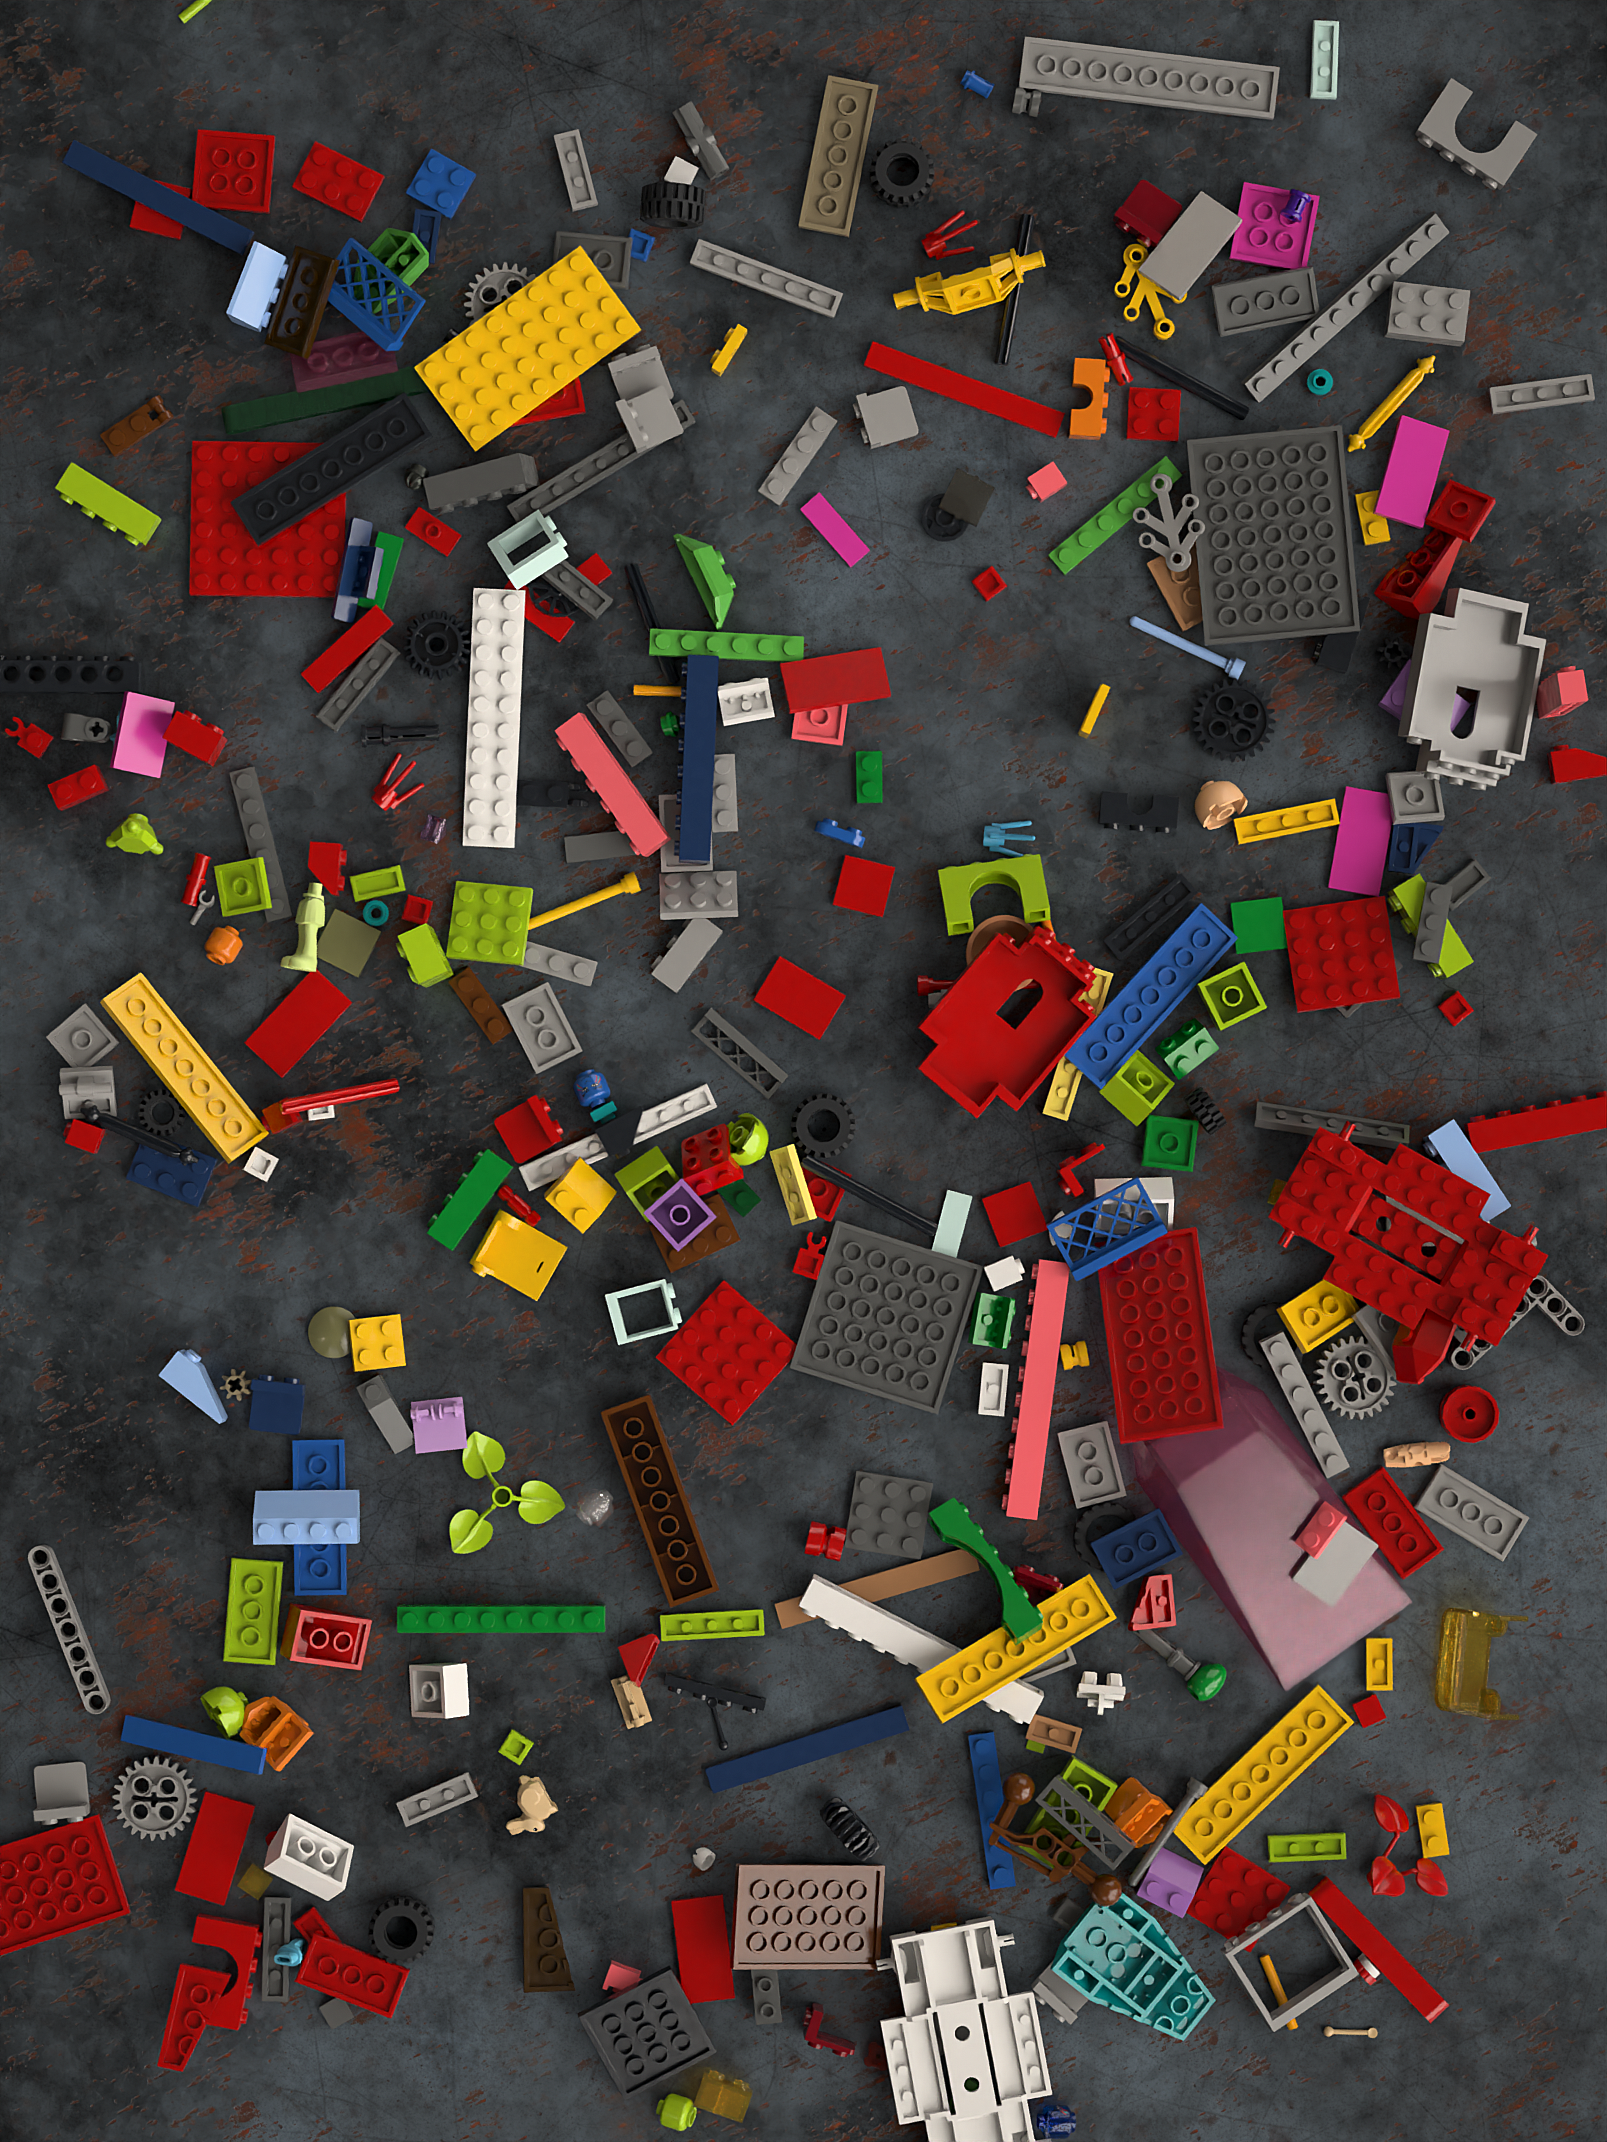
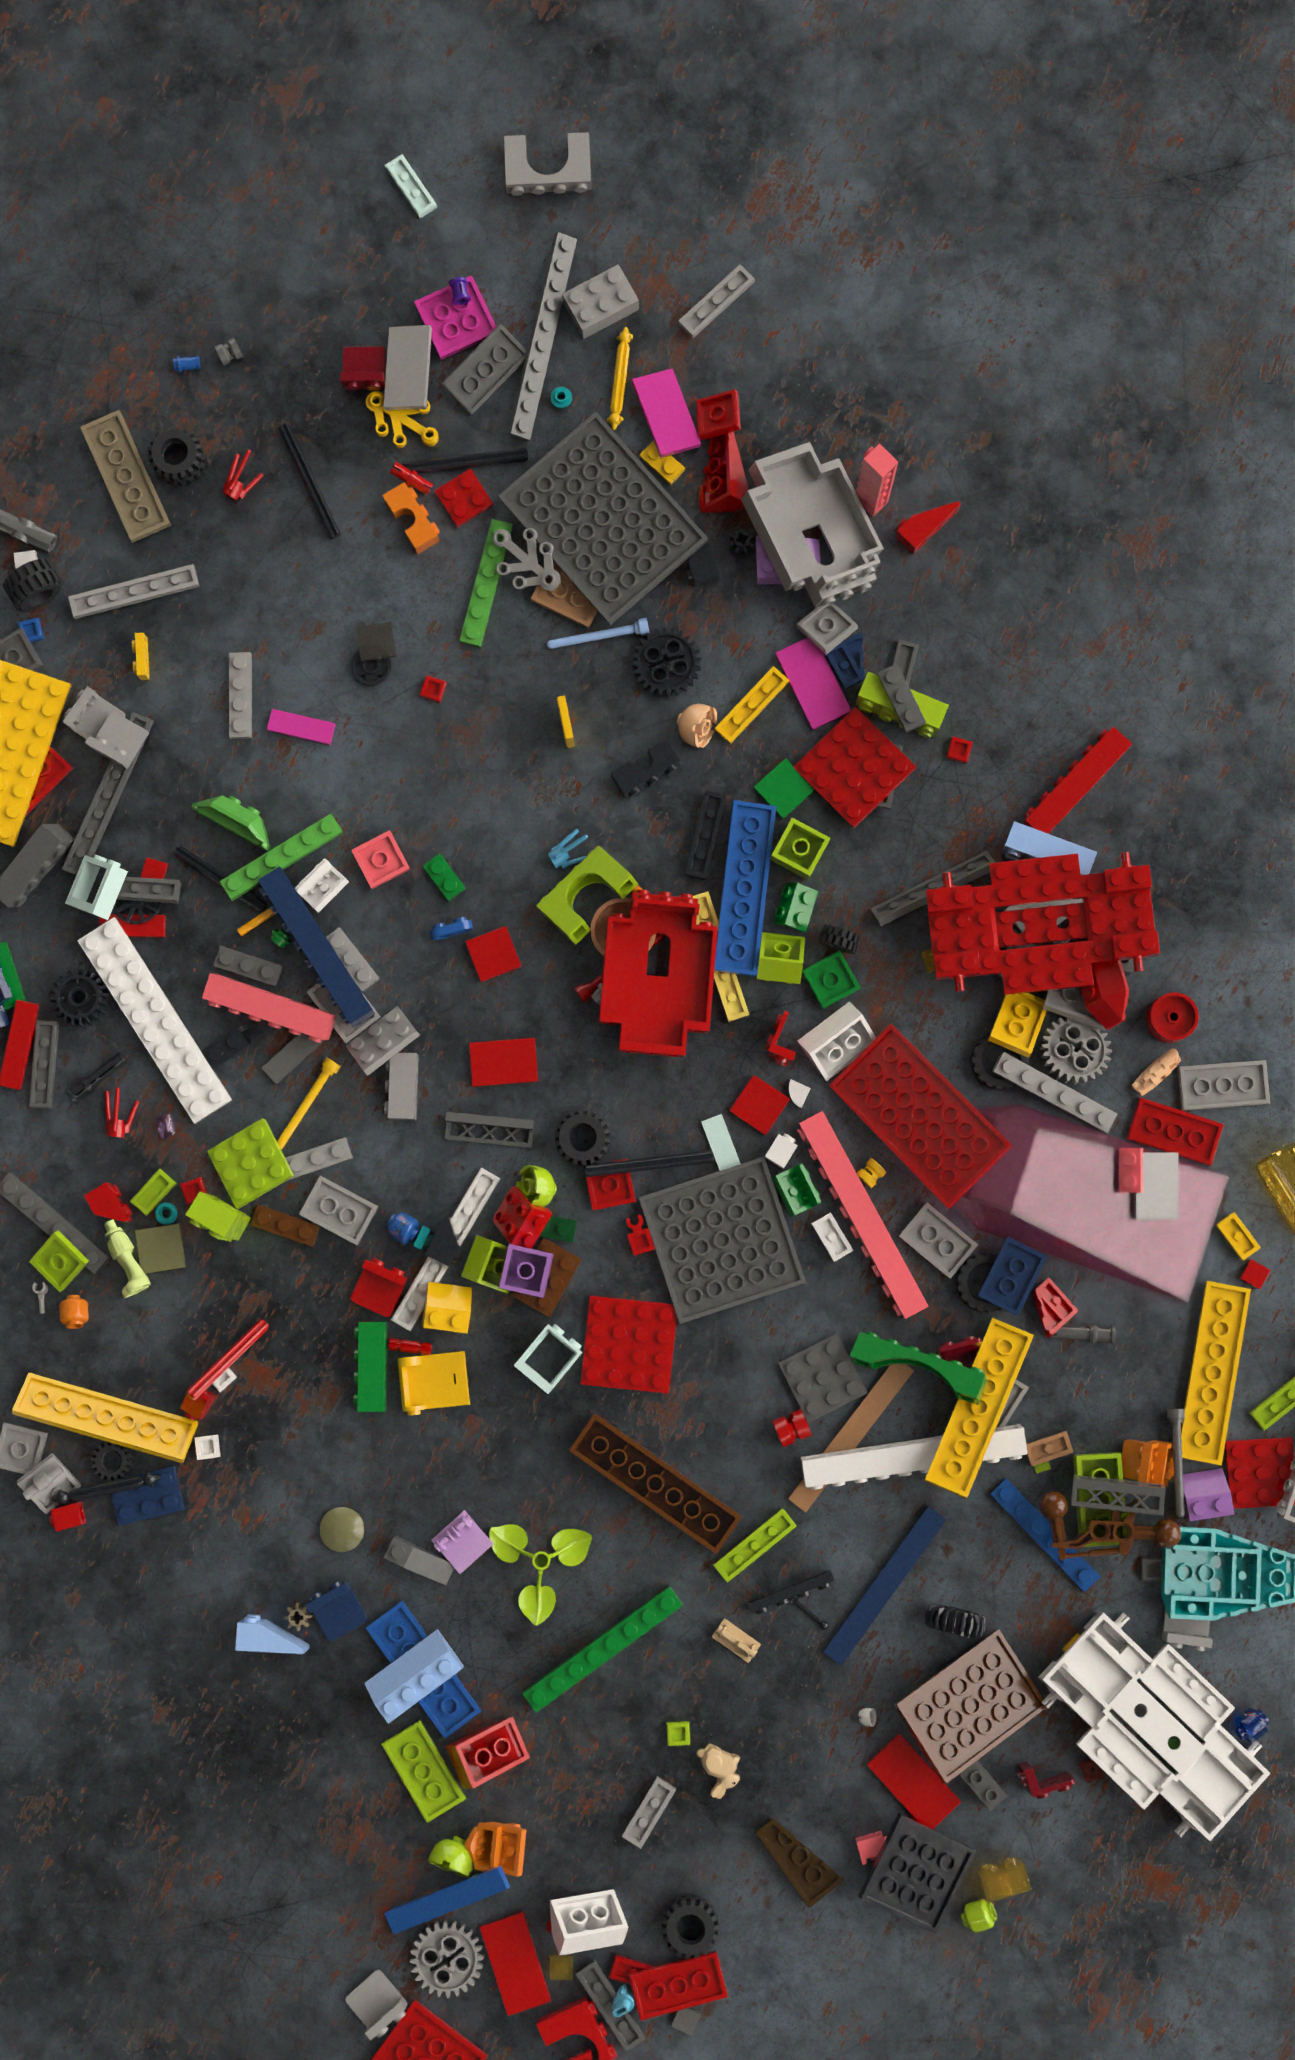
camera: 25 degrees left, 5 degrees down
light grey beam [28,1544,111,1714] -> none
red pin [180,852,211,906] -> none
red tile [244,969,353,1078] -> none
yellow plate [348,1314,406,1372] -> none
red plate [405,507,462,557] -> none
white slope [409,1663,469,1719] -> none
clear head [576,1488,614,1527] -> none
red slope [618,1633,660,1688] -> none
light yellow plate [770,1144,817,1226] -> none
red tile [780,647,891,714] -> none
light grey bracket [853,386,919,449] -> none
red tile [864,341,1065,439] -> none
yellow plate [893,248,1046,315] -> none
light grey plate [1019,36,1280,120] -> none
coral brick [1025,462,1067,503] -> none
blue fence [1046,1176,1168,1281] -> none
white hips [1077,1671,1125,1715] -> none
green animal [1187,1663,1227,1701] -> none
light grey beam [1448,1275,1585,1370] -> none

